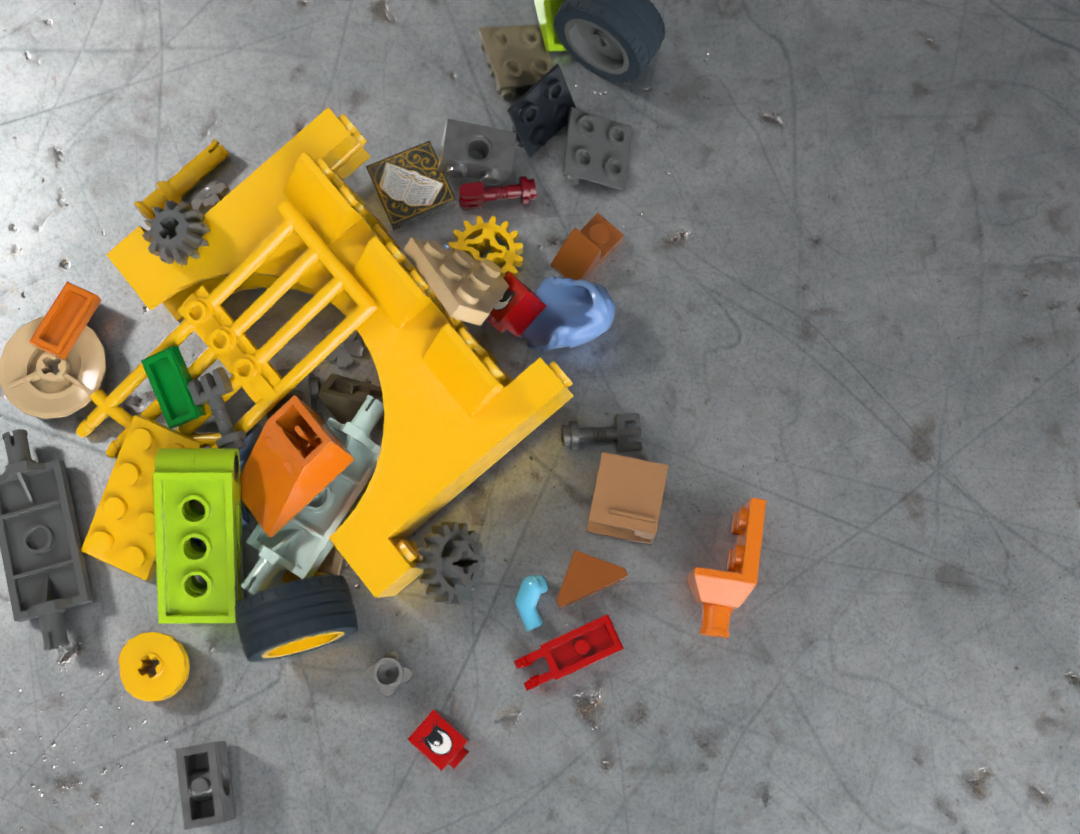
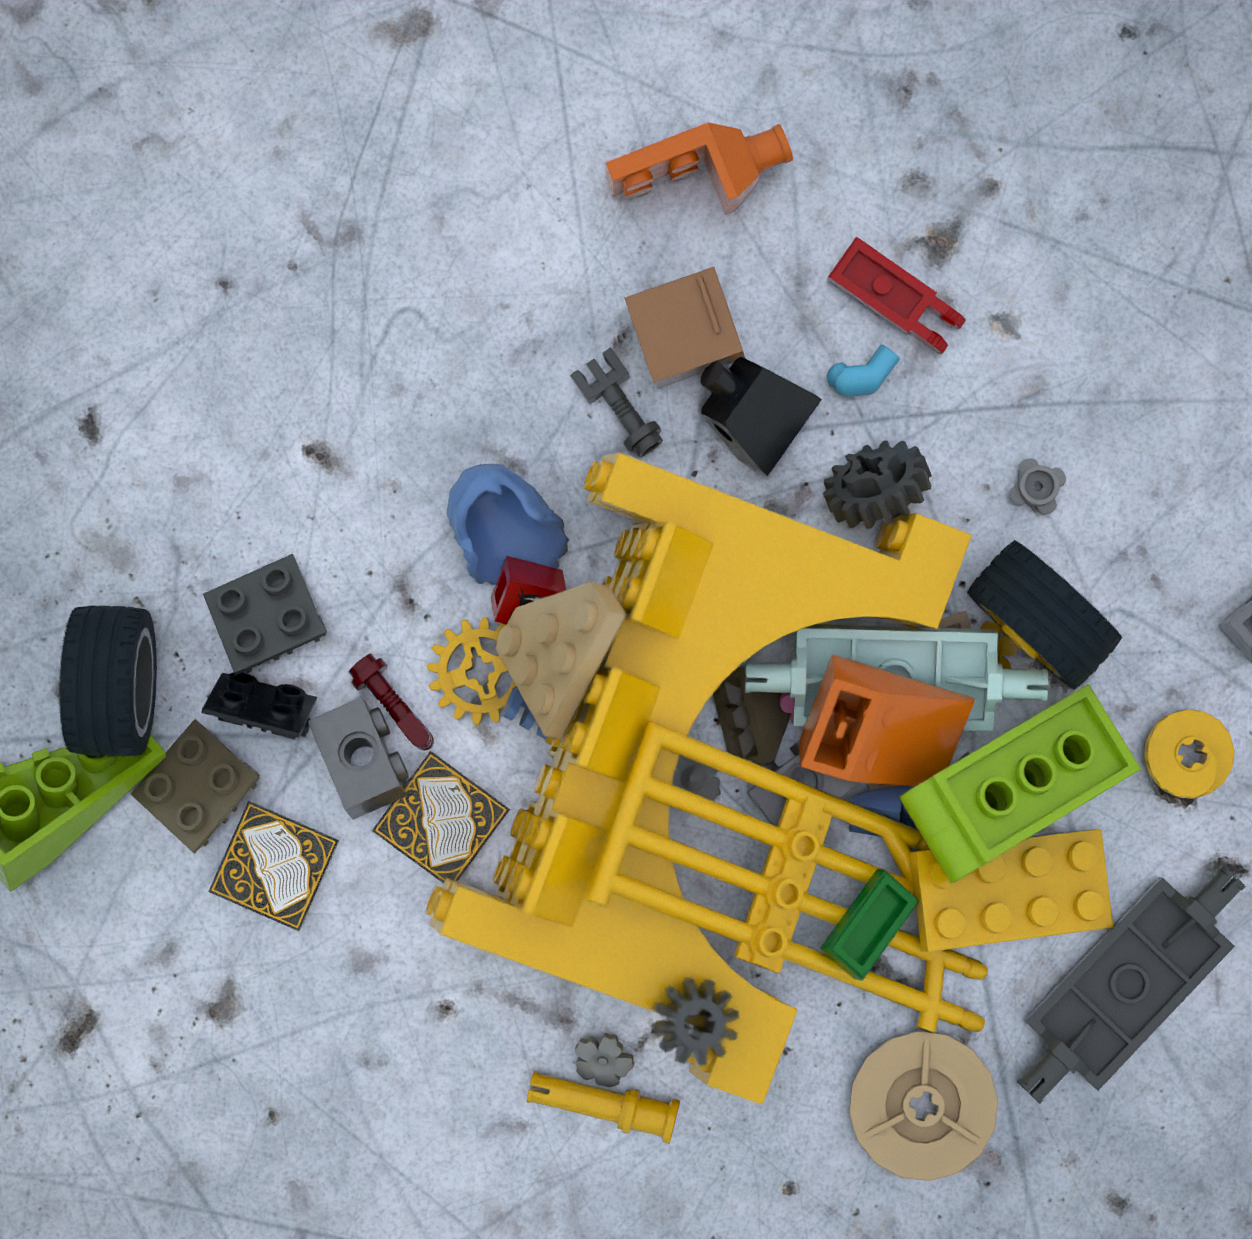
camera: 125 degrees left, 10 degrees up
orange tile [29,281,102,361] -> none
dark grey hinge [188,367,247,450] -> none
red brick [407,709,470,771] -> none
dark orange slope [551,213,624,280] -> none
dark orange slope [556,550,628,610] -> none
none -> tile [208,801,340,931]
none -> black torso [700,357,822,476]

